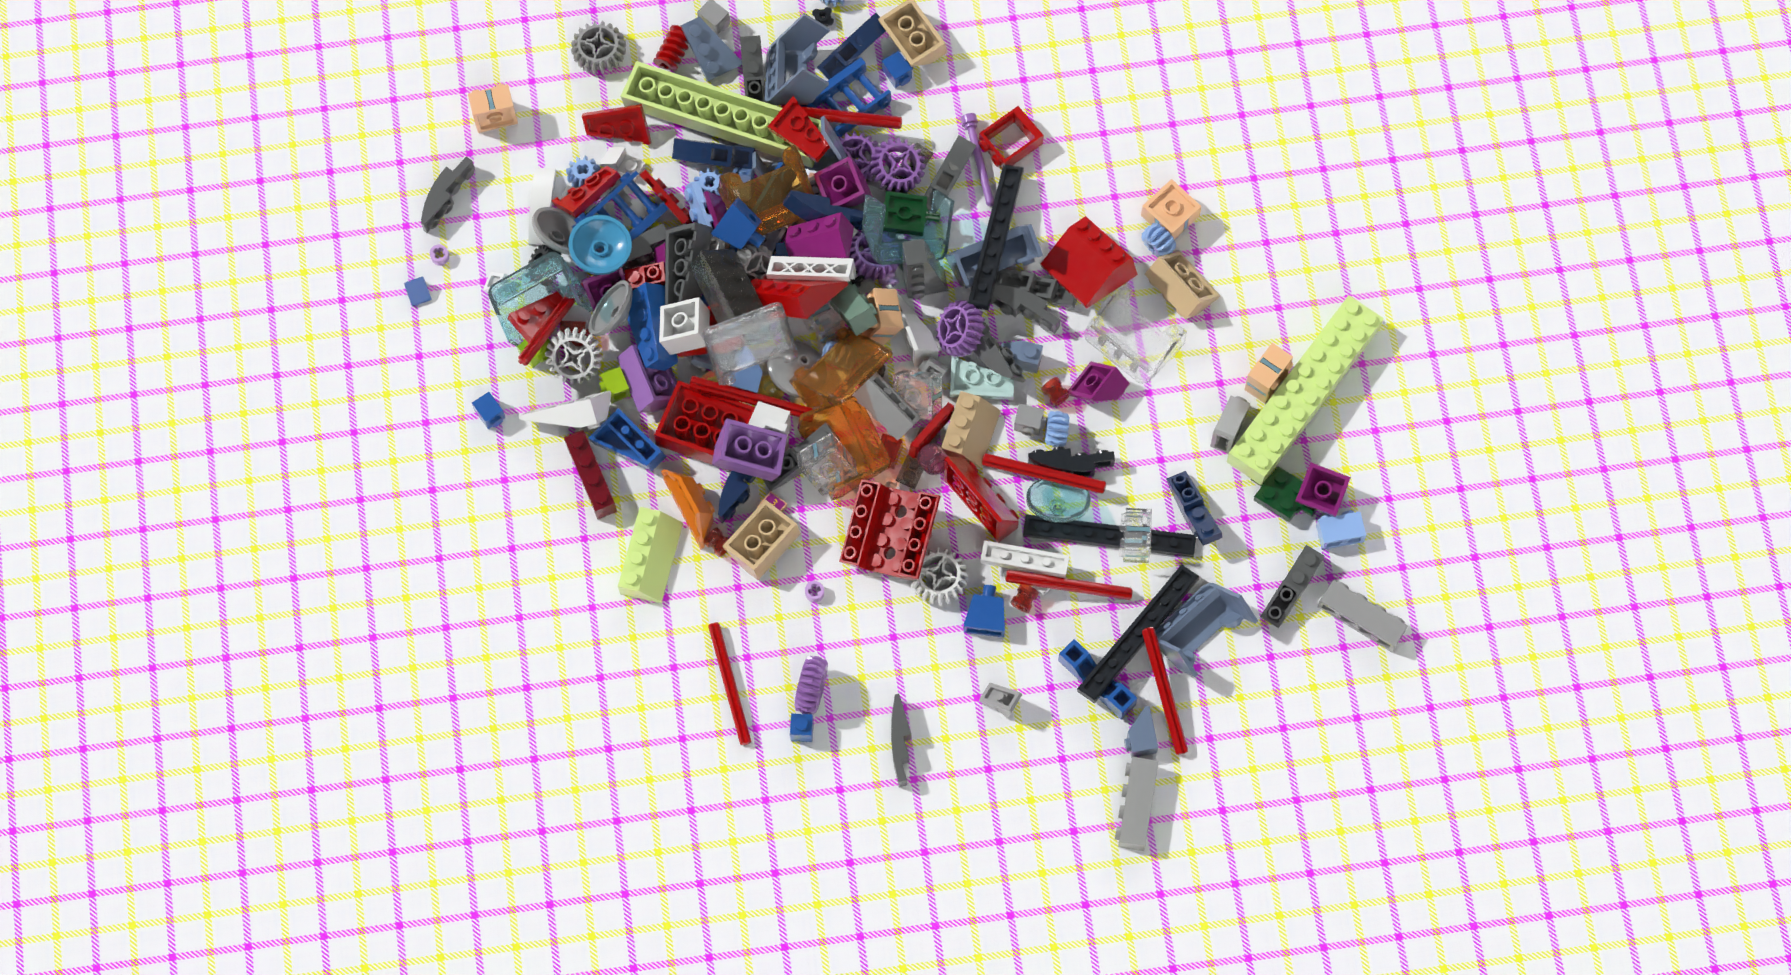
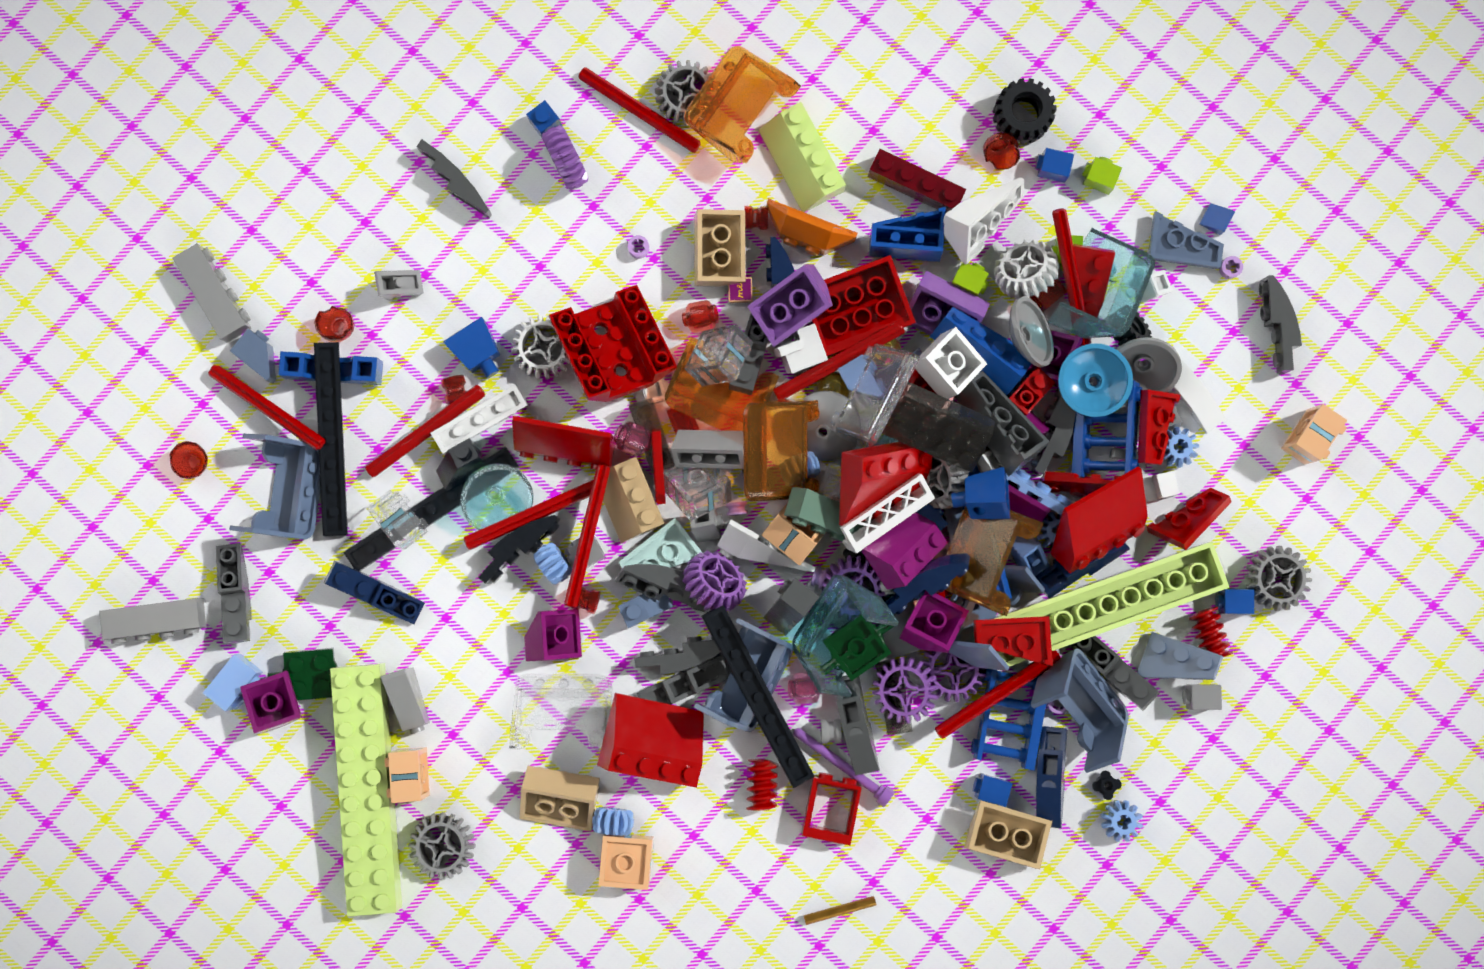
camera: 135 degrees right, 15 degrees up
none -> clear red hair [169,441,208,479]
none -> clear red hair [314,306,355,342]
none -> light grey gear [408,812,476,880]
none -> black slope [436,438,488,492]
none -> red axle [564,465,610,608]
none -> light grey gear [655,60,719,125]
none -> clear red head [682,300,719,333]
none -> clear orange windscreen [684,46,801,163]
none -> lavender bush [725,501,748,516]
none -> red piece [746,759,778,811]
none -> clear pink head [788,672,824,705]
none -> pearl gold bar [803,896,877,925]
none -> light grey wheel [821,719,842,744]
none -> clear red hair [982,132,1020,170]
none -> black tyre [993,78,1057,144]
none -> red slope [1051,466,1148,573]
none -> lime brick [1082,157,1122,195]
none -> sand blue wing [1148,211,1224,269]
none -> blue brick [1215,589,1254,614]

